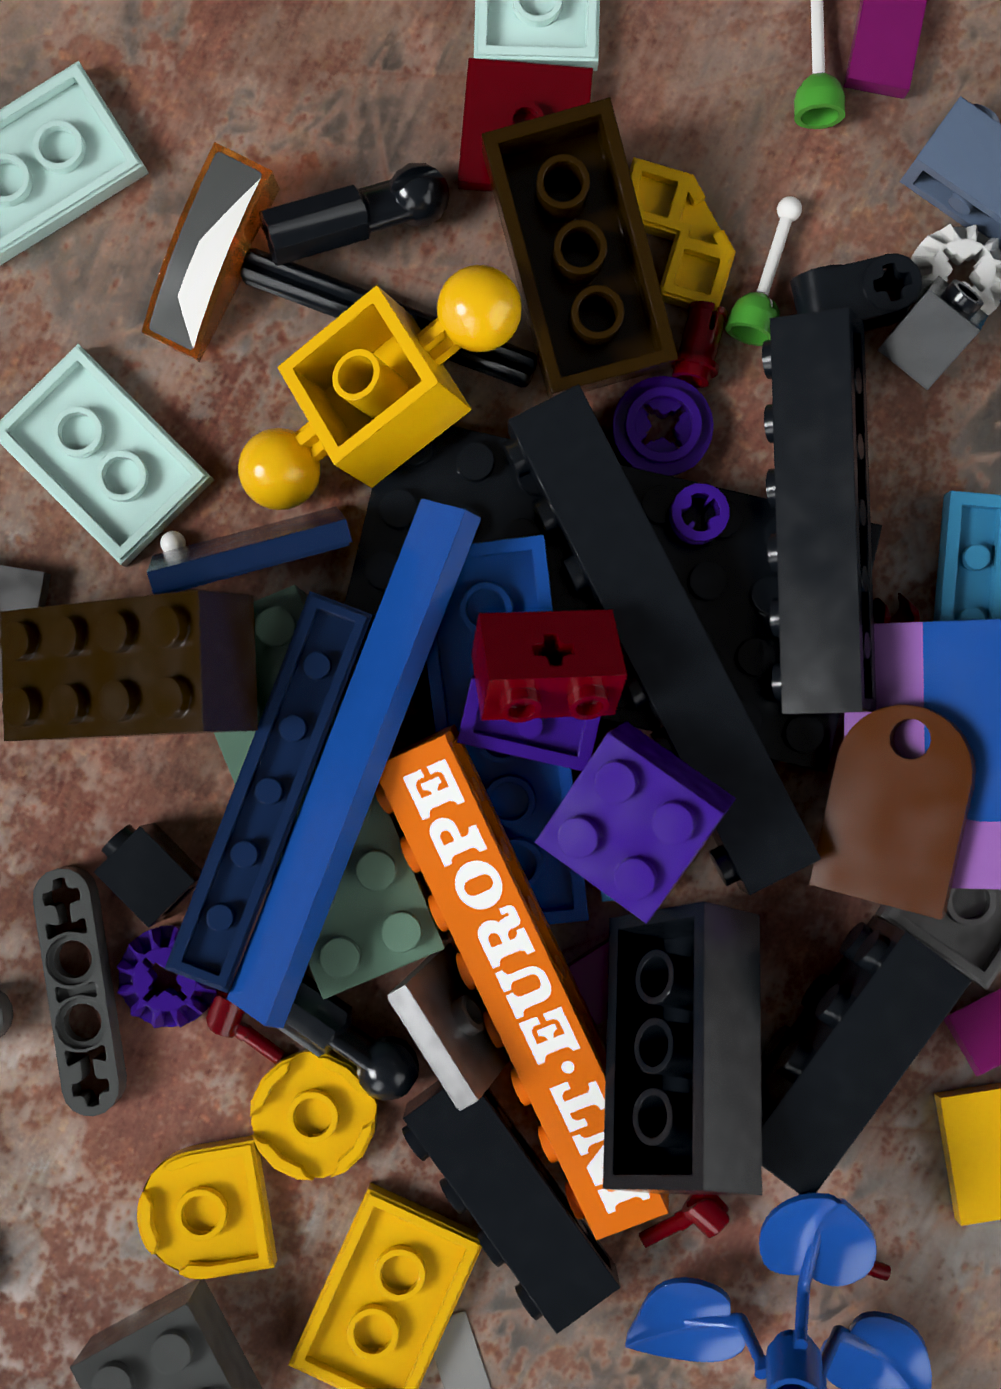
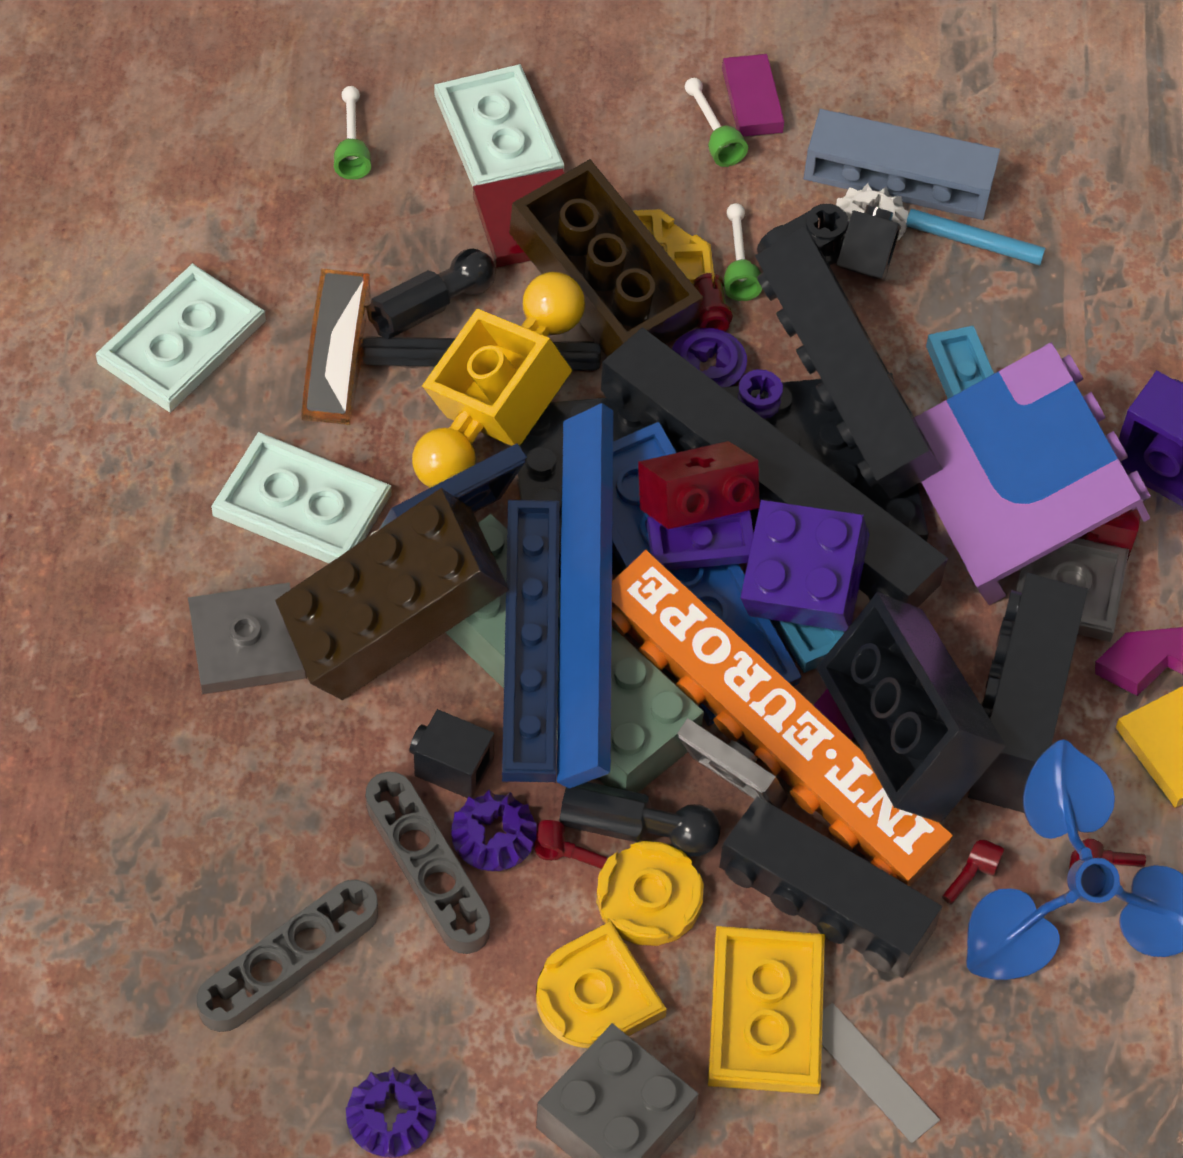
camera: 30 degrees left, 30 degrees down
reddish brown tile [809,705,976,920] -> none

